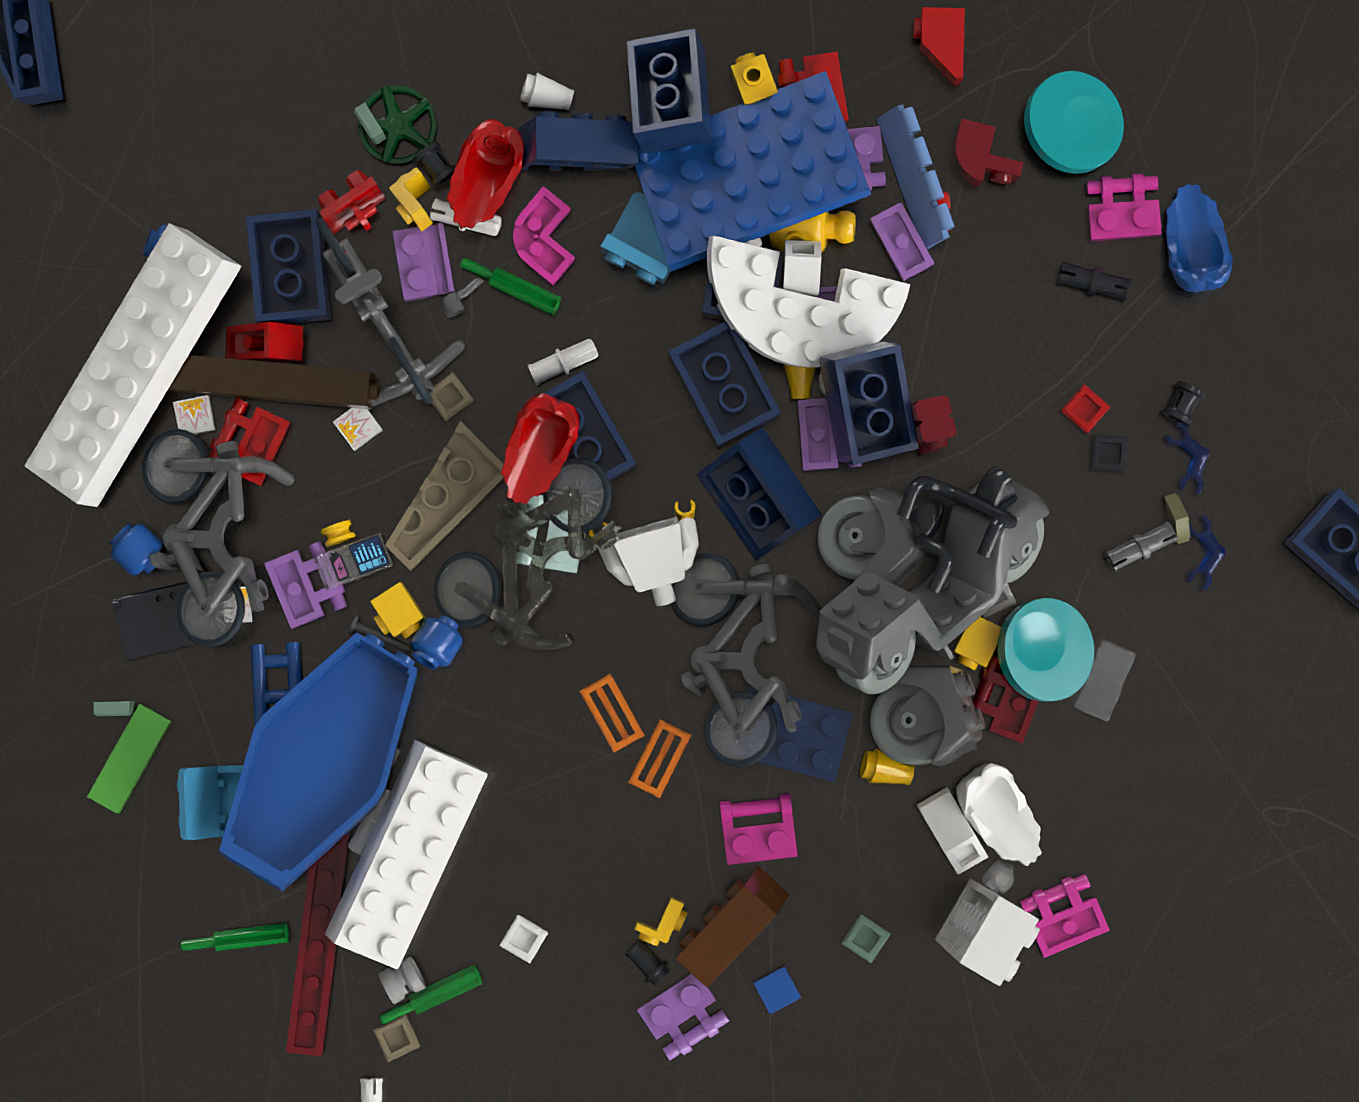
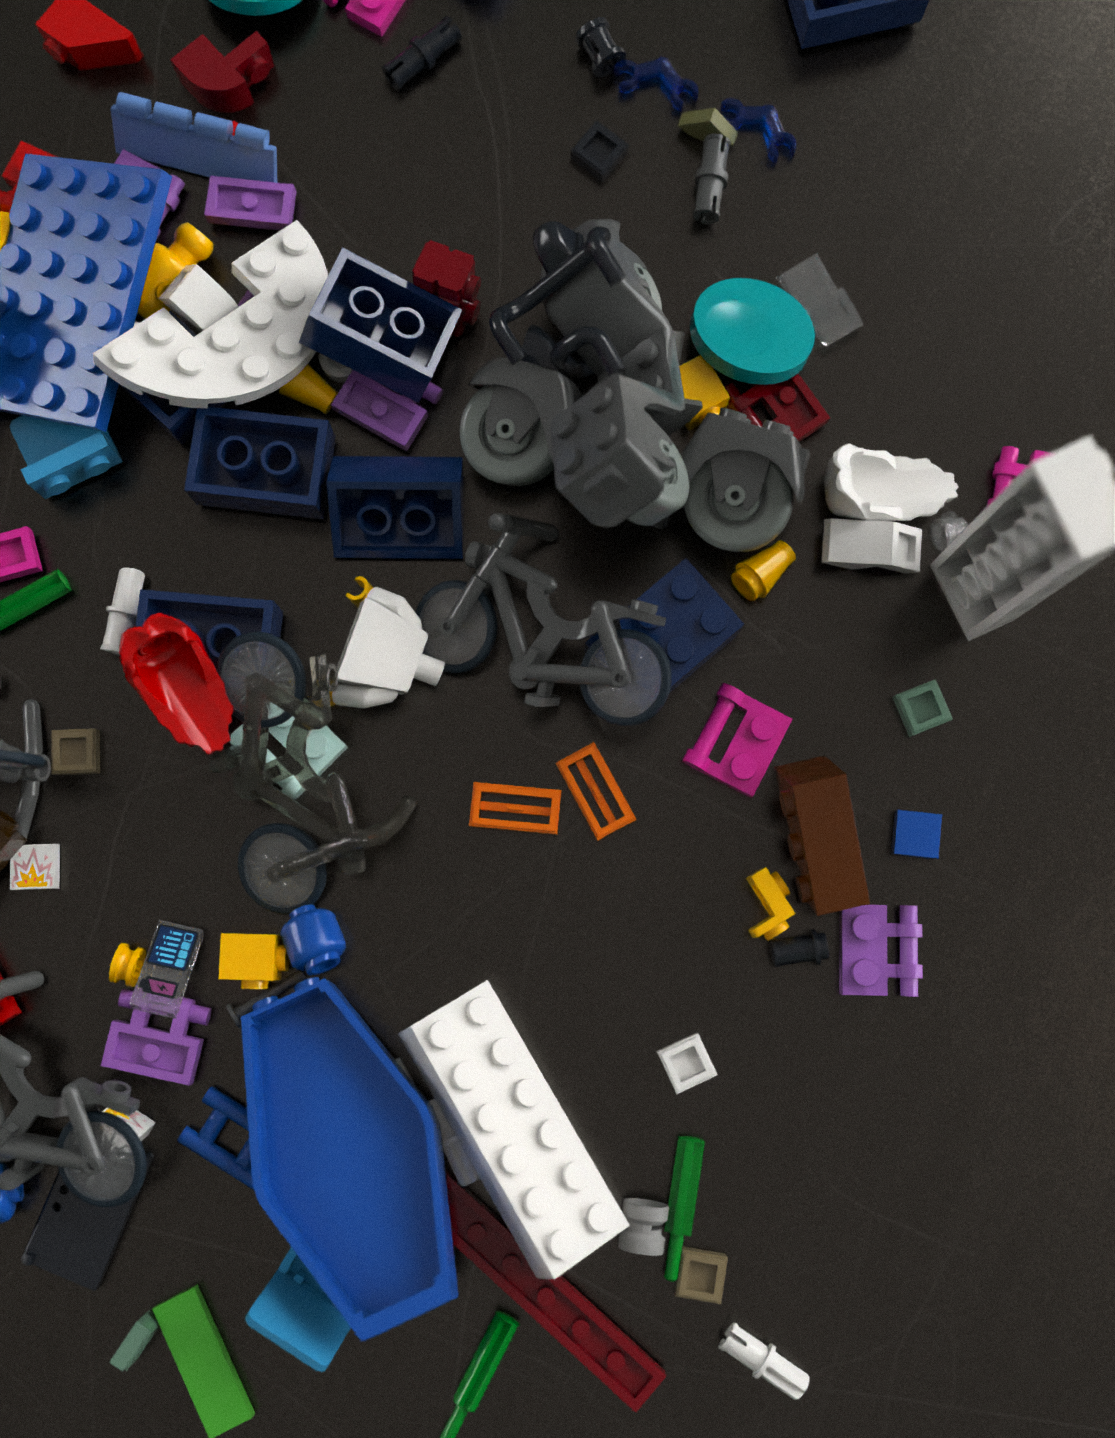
camera: 55 degrees left, 5 degrees down
dark tan wing [385,421,504,571] -> none
red tile [1060,384,1110,434] -> none

